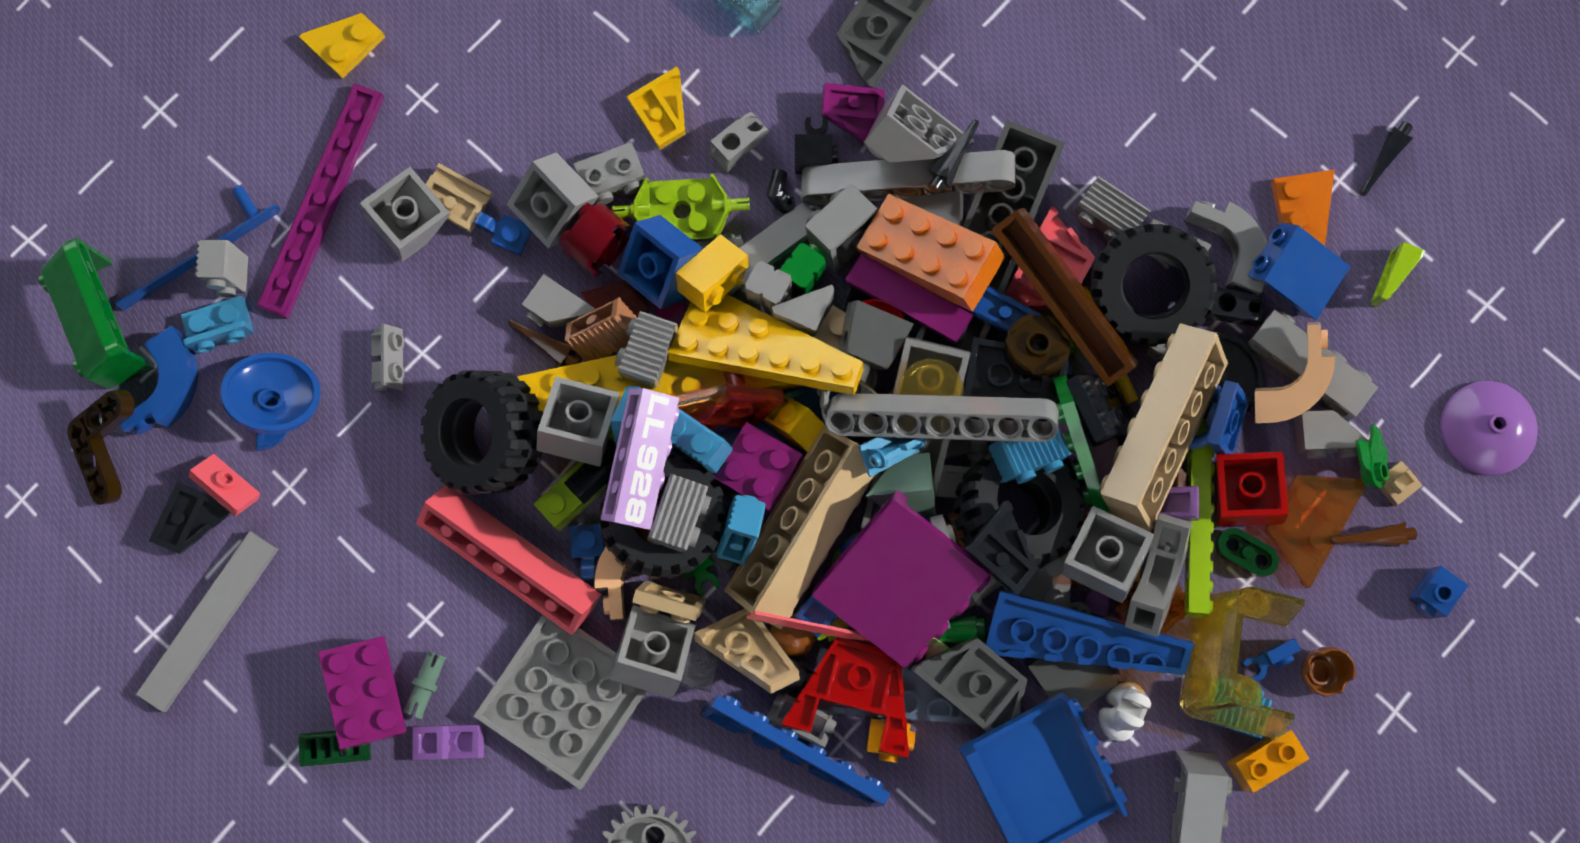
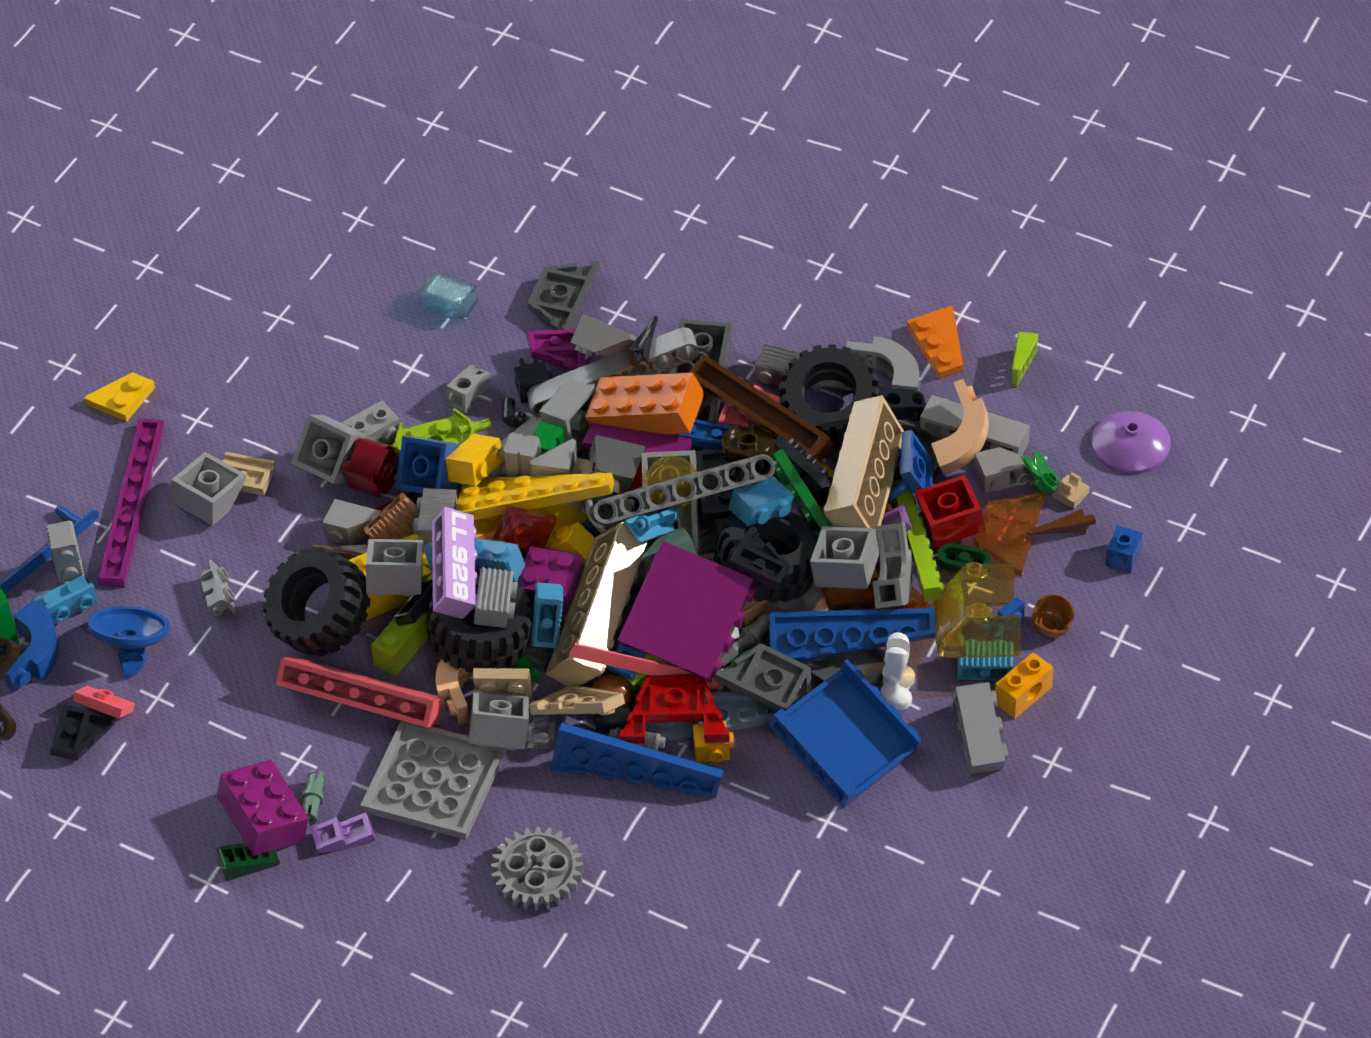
camera: 15 degrees left, 30 degrees down
light grey tile [136,531,279,712] -> none
blue plate [474,212,532,257] -> none
blue plate [570,524,605,581] -> none
yellow wing [627,66,686,150] -> none
blue panel [1248,223,1351,320] -> none
black piece [1360,121,1413,196] -> none

